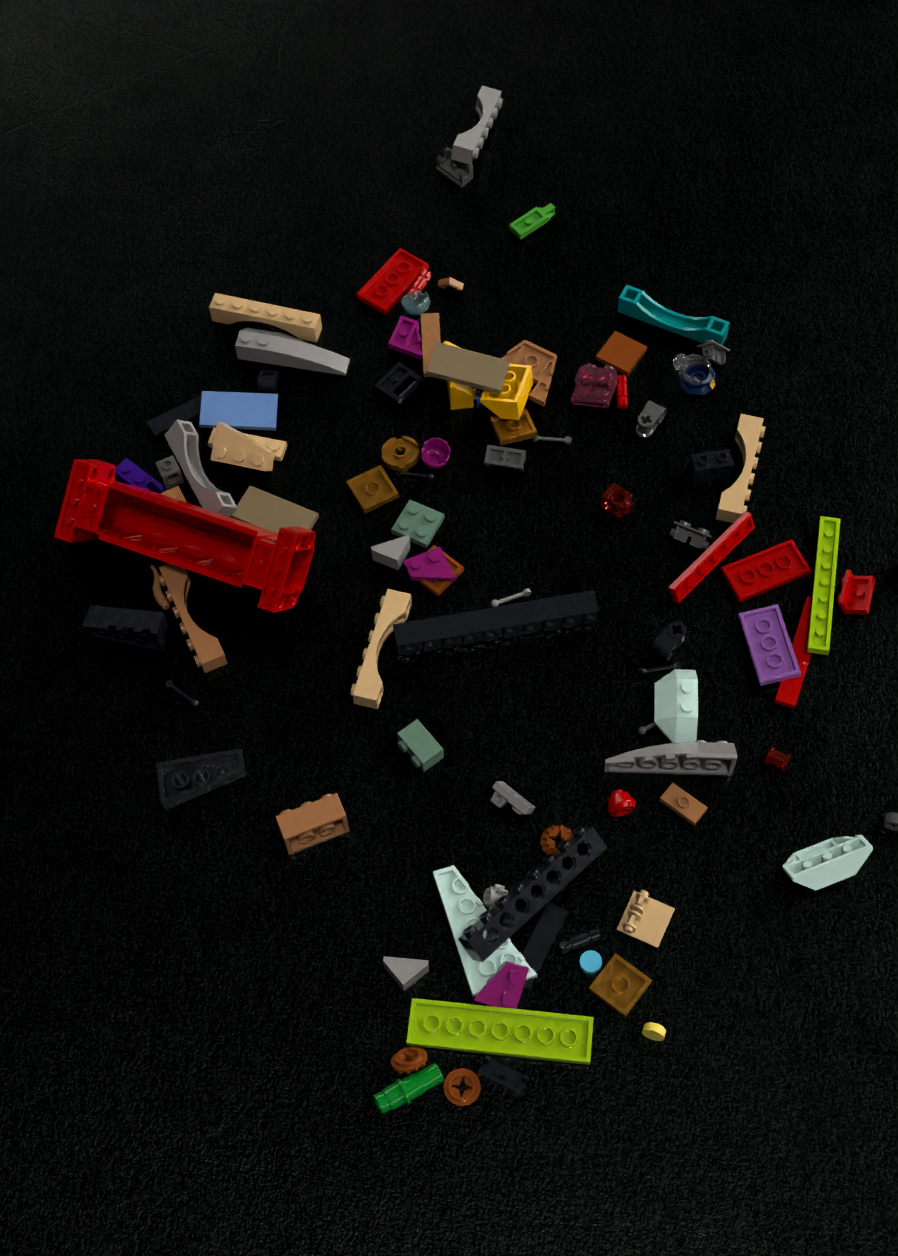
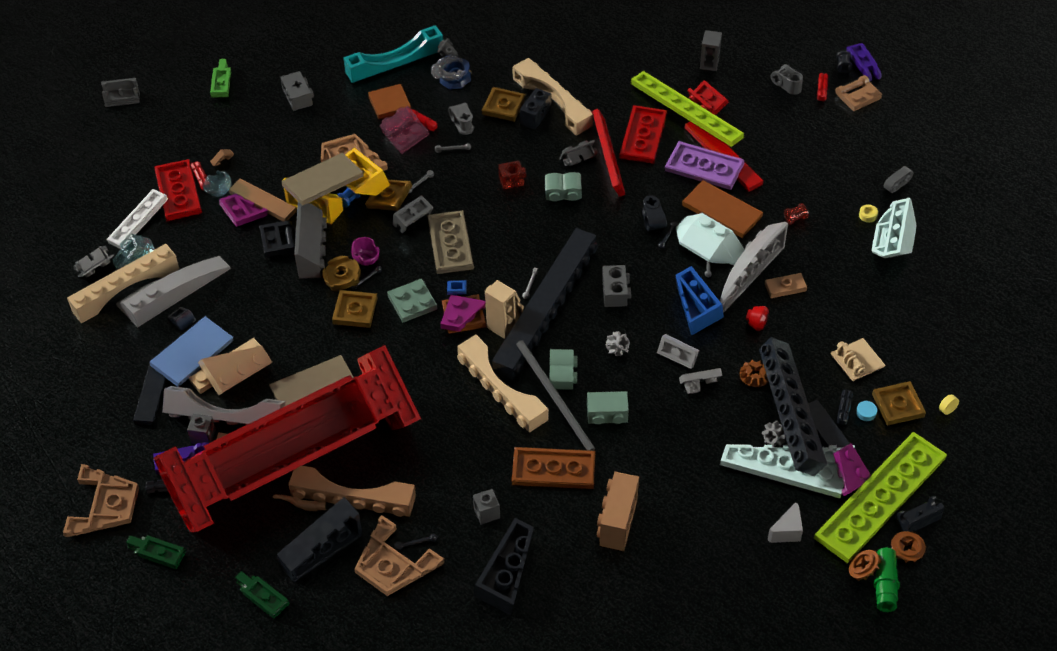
camera: 55 degrees left, 10 degrees down
light grey slope [371,535,411,570] -> none
light grey arch [451,86,503,165] -> none
none -> medium nougat wing [63,464,139,537]
none -> dark grey hinge [74,246,114,278]
none -> white tile [107,189,168,249]
none -> clear light blue slope [113,234,155,270]
none -> dark green hinge [126,535,186,569]
none -> dark green hinge [235,571,289,619]
none -> dark grey brick [281,71,314,111]
none -> dark grey slope [294,202,327,279]
none -> medium nougat wing [355,515,444,596]
none -> dark tan tile [427,211,474,274]
none -> dark grey hinge [435,143,471,153]
none -> blue slope [447,280,467,295]
none -> dark grey brick [473,489,500,525]
none -> pearl gold plate [482,87,525,122]
none -> tan wedge [485,280,524,339]
none -> dark orange tile [512,447,595,489]
none -> dark grey piece [516,340,595,451]
none -> sand green brick [545,172,582,201]
none -> sand green brick [549,349,577,390]
none -> dark grey brick [602,265,631,307]
none -> light grey gear [605,331,630,356]
none -> light grey hinge [657,334,699,369]
none -> blue wedge [675,266,724,336]
none -> dark orange tile [682,180,763,238]
none -> light yellow tile [859,205,878,222]

